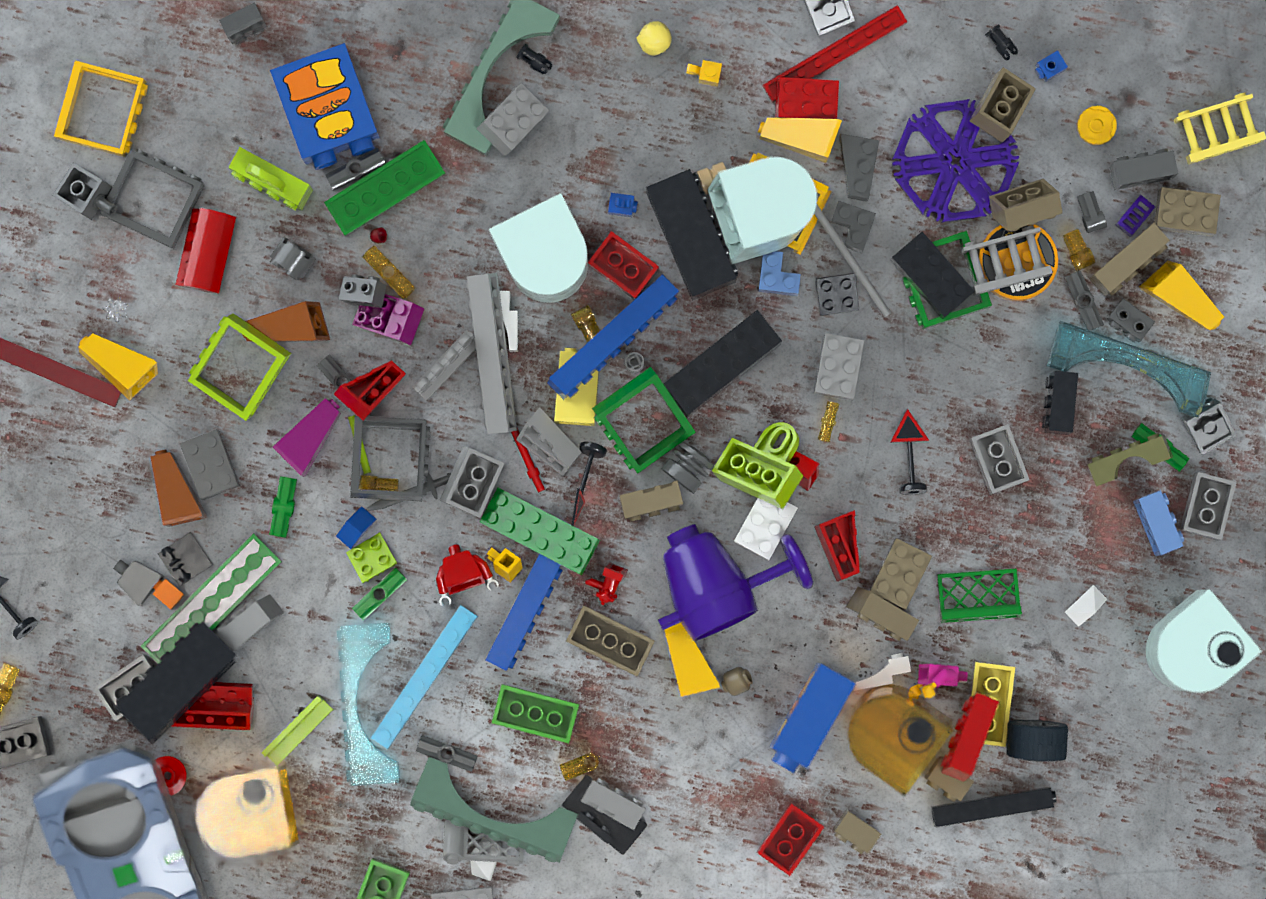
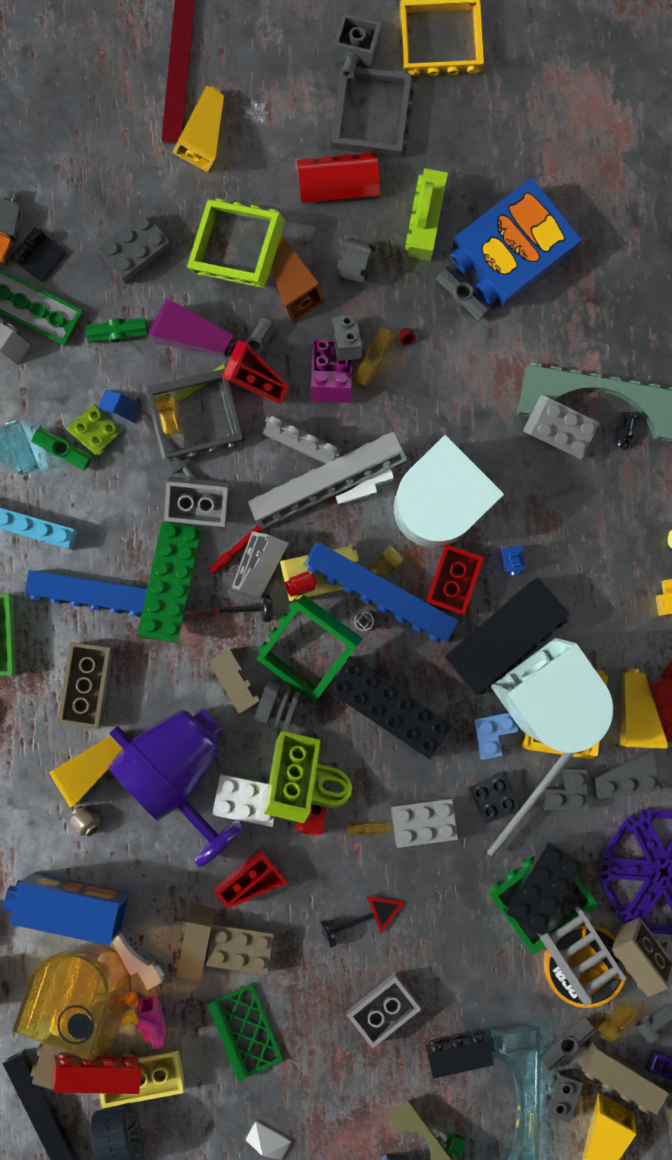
camera: 65 degrees right, 0 degrees up
dark orange slope [150,450,207,527] -> none
dark grey slope [219,2,267,45] -> none
green plate [324,140,446,236] -> none
red torso [436,544,499,606] -> none
yellow brick [487,548,523,583] -> none
red piece [585,563,628,605] -> none
tan wheel [697,162,726,195] -> none
none -> red brick [285,571,317,597]

